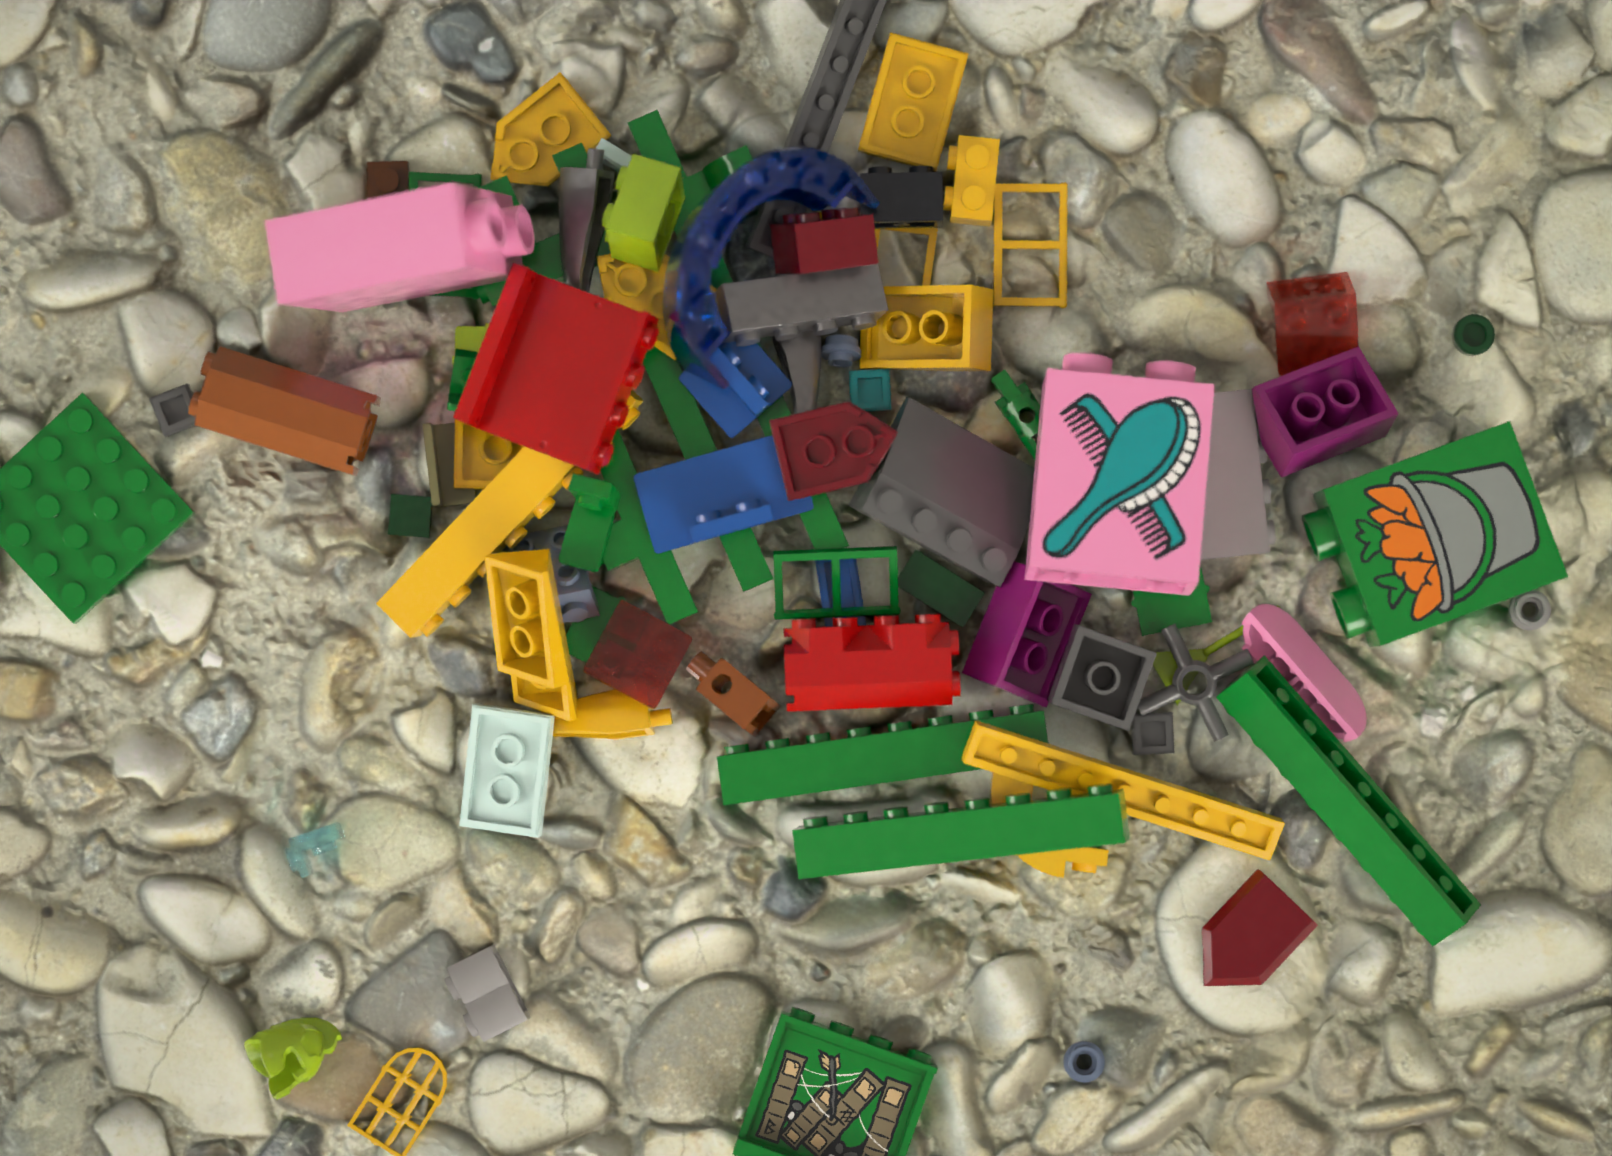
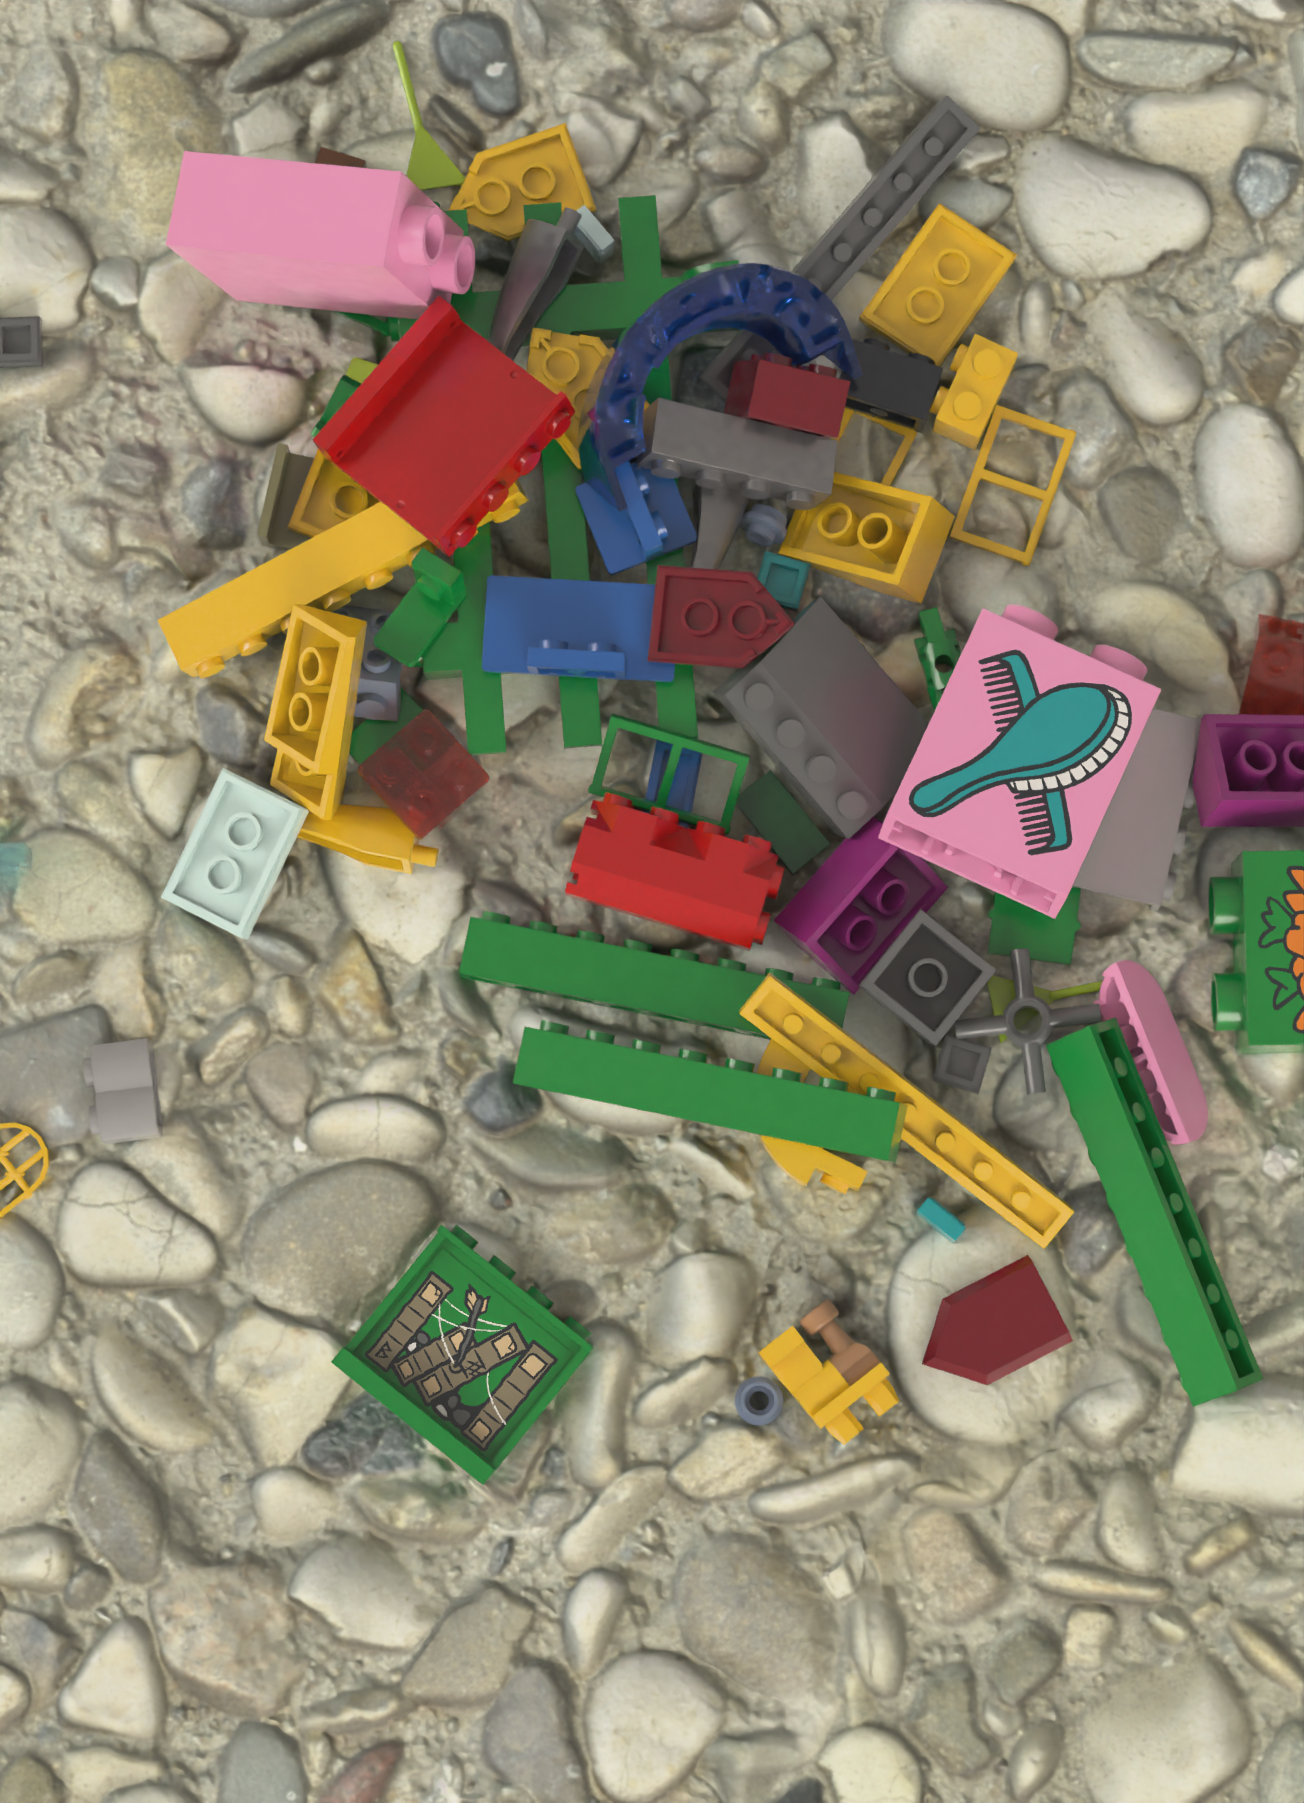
camera: 20 degrees right, 5 degrees down
dark orange brick [188,346,381,476] -> none
dark green tile [388,494,433,538] -> none
lime brick [602,154,685,272] -> none
dark orange torso [686,651,781,737] -> none
none -> lime piece [393,41,465,191]
none -> yellow hips [758,1298,899,1445]
none -> teal tile [915,1197,966,1243]

